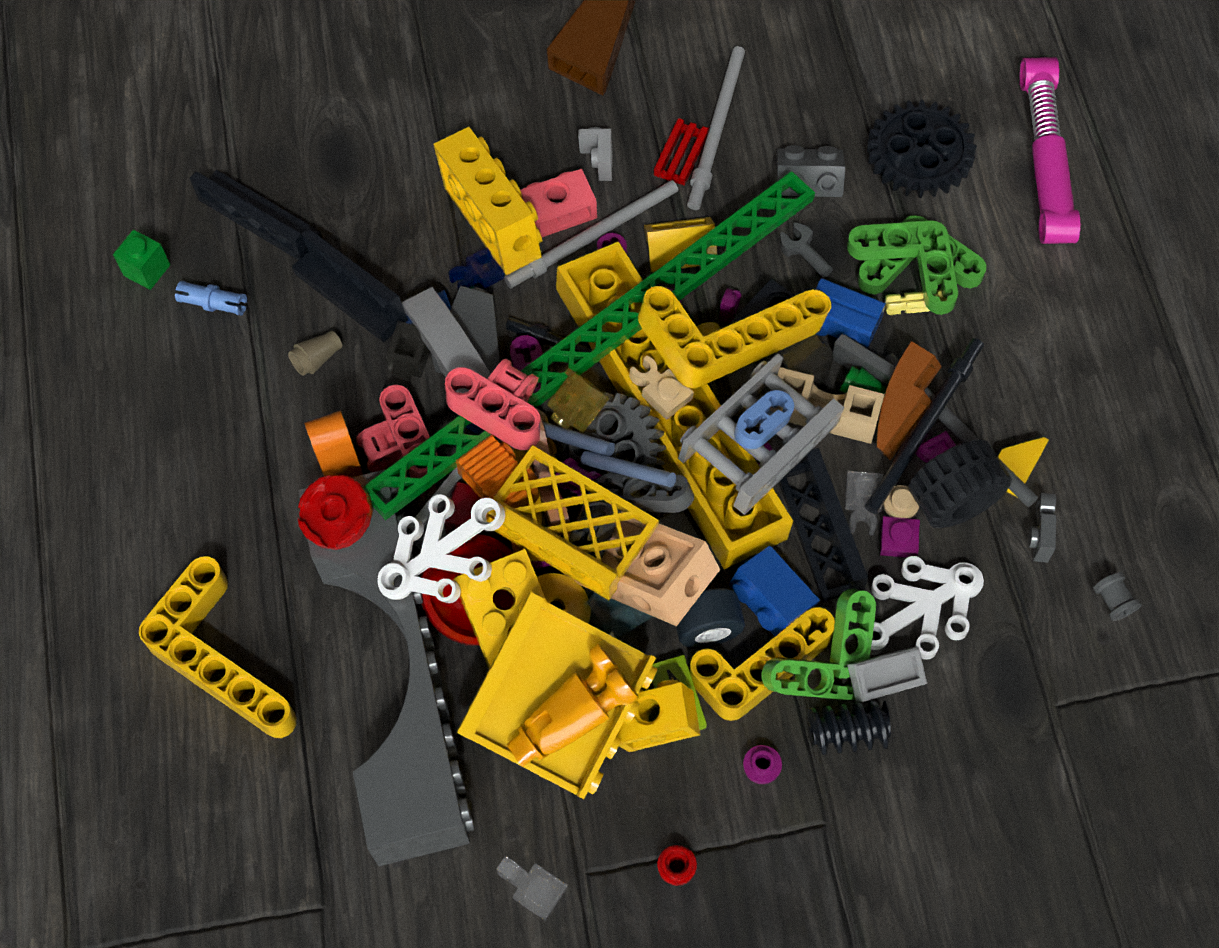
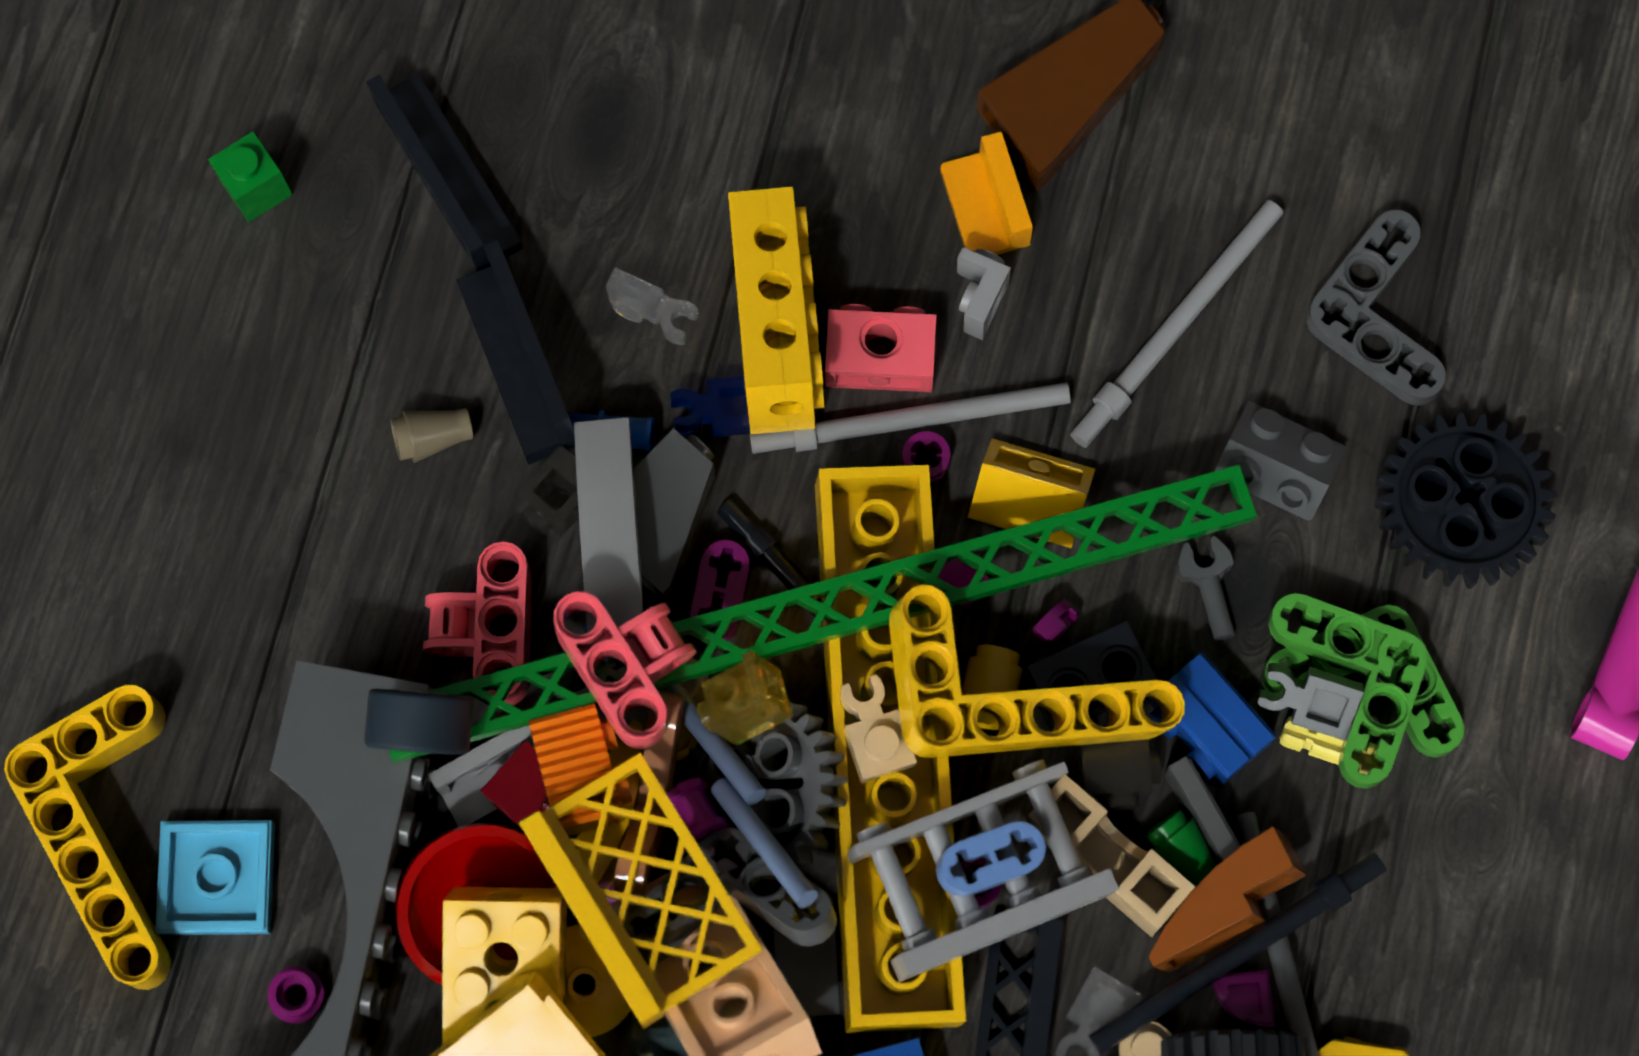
camera: 25 degrees right, 10 degrees up
medium blue pin [175,281,247,316] -> none
red tile [298,475,373,550] -> none
orange beam [304,410,363,478] -> none
white plant [378,494,505,603] -> none
red tile [654,118,709,186] -> none
none -> medium azure tile [155,820,275,935]
none -> magenta plate [267,966,325,1024]
none -> black wheel [364,689,474,755]
none -> clear plate [606,267,699,345]
none -> light orange panel [940,132,1033,255]
none -> plate [1257,663,1364,741]
none -> dark grey beam [1306,210,1446,406]

